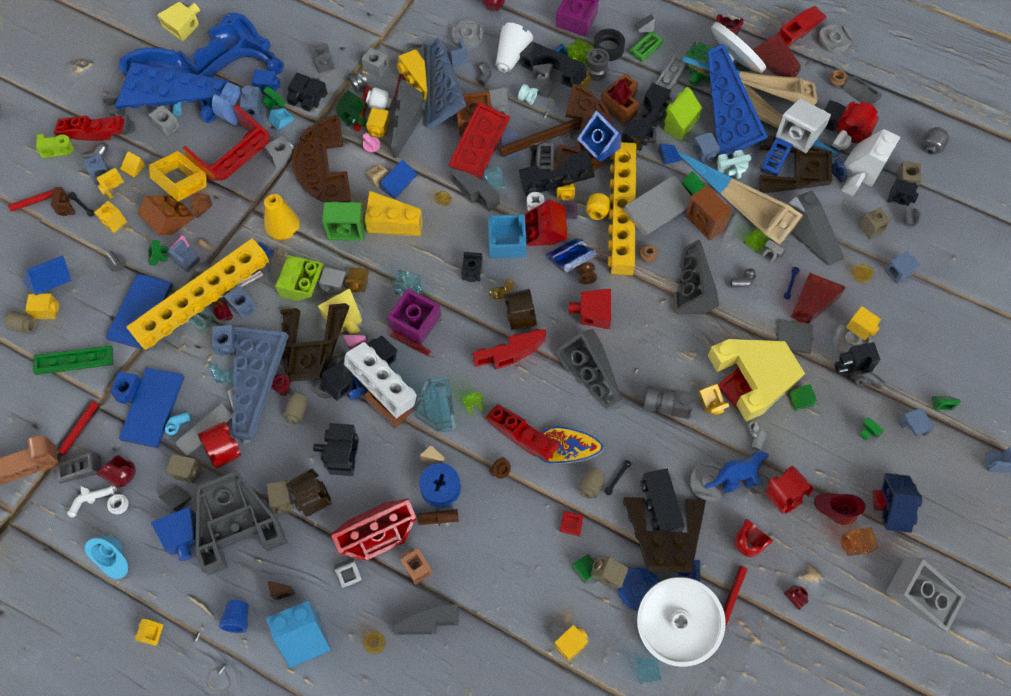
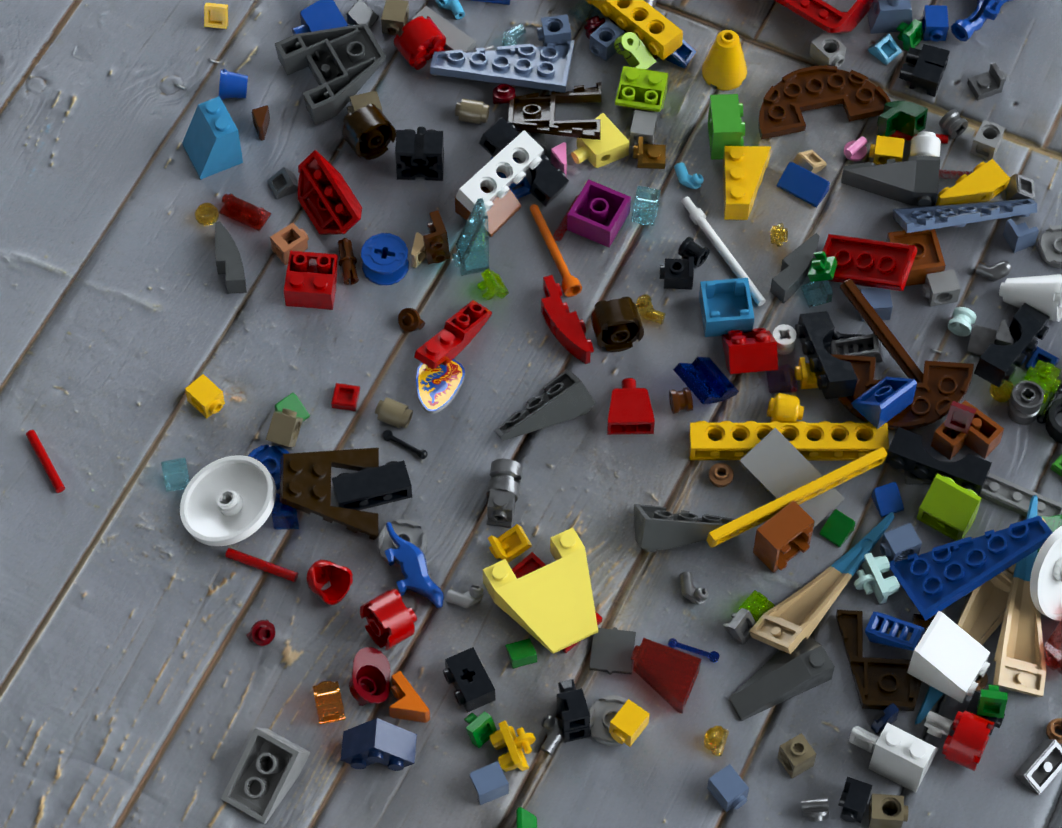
camera: 85 degrees right, 5 degrees down
none -> clear red hinge [219,193,271,231]
none -> red slope [284,251,338,310]
none -> orange slope [389,671,430,723]
none -> reddish brown bracket [423,210,450,264]
none -> black brick [443,647,496,713]
none -> yellow hips [489,720,536,772]
none -> orange piece [530,204,582,297]
none -> lime leg [614,32,657,70]
none -> medium azure arm [674,162,704,190]
none -> black bush [678,237,710,267]
none -> white bar [681,196,766,306]
none -> yellow tile [706,447,887,548]
none -> green tile [808,251,838,282]
none -> green tile [977,684,1008,718]

